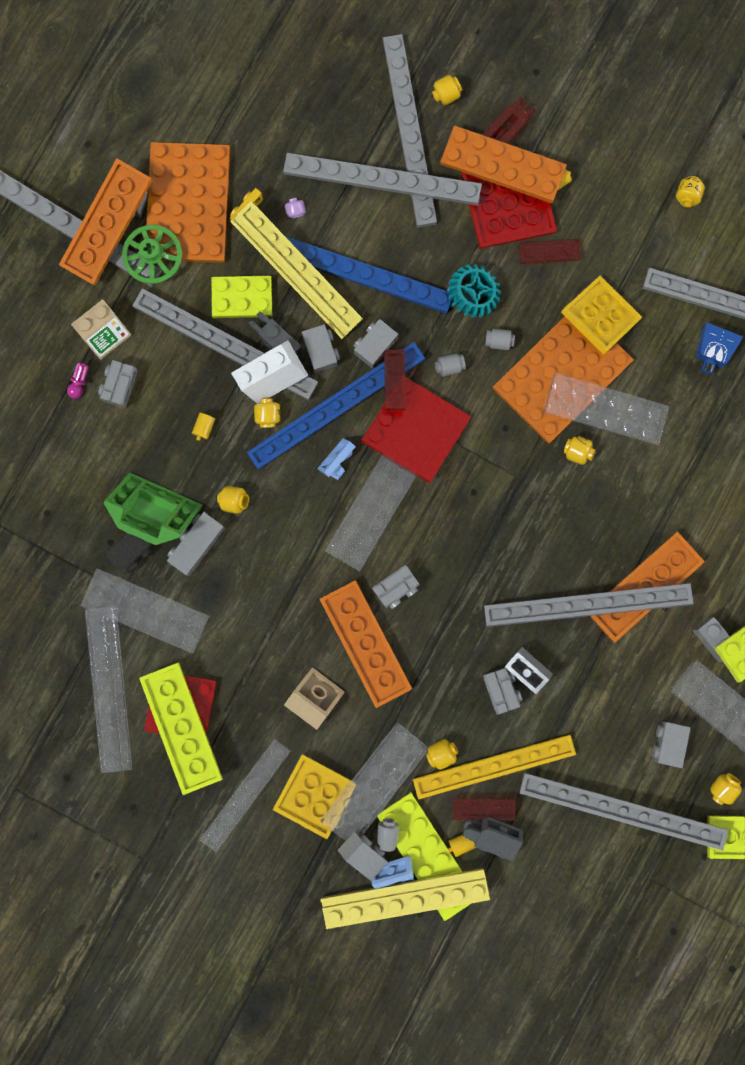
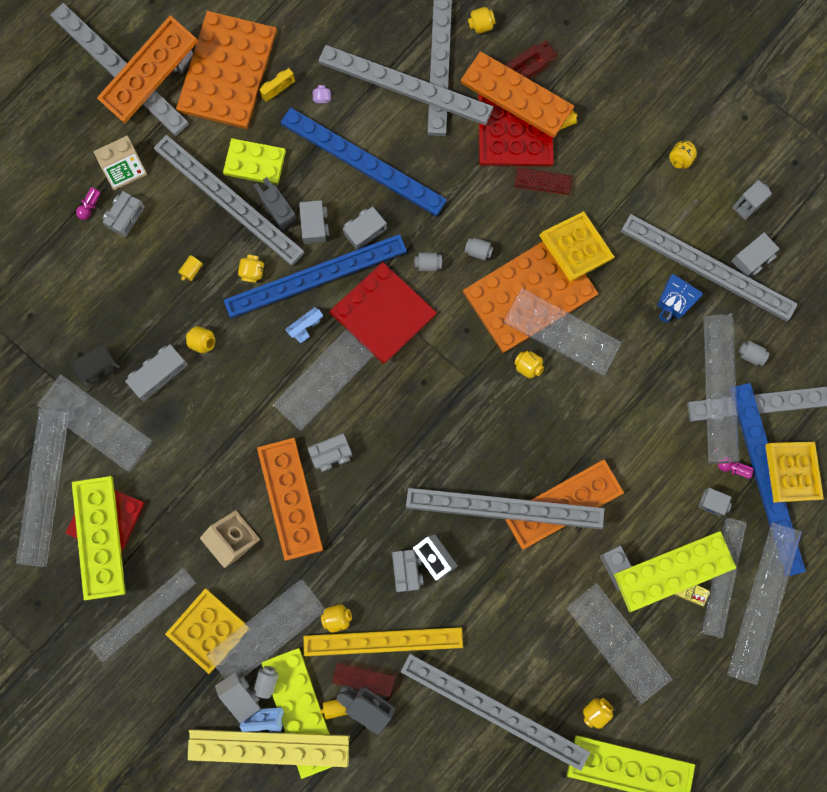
camera: 15 degrees right, 5 degrees down
bright green slope [104,473,202,545] -> none
bright green wheel [122,225,182,284] -> none
light yellow plate [230,201,363,339] -> none
white slope [231,340,308,403] -> none
clear red plate [384,350,406,411] -> none
teal gear [447,264,501,318] -> none
light grey brick [652,721,690,768] -> none

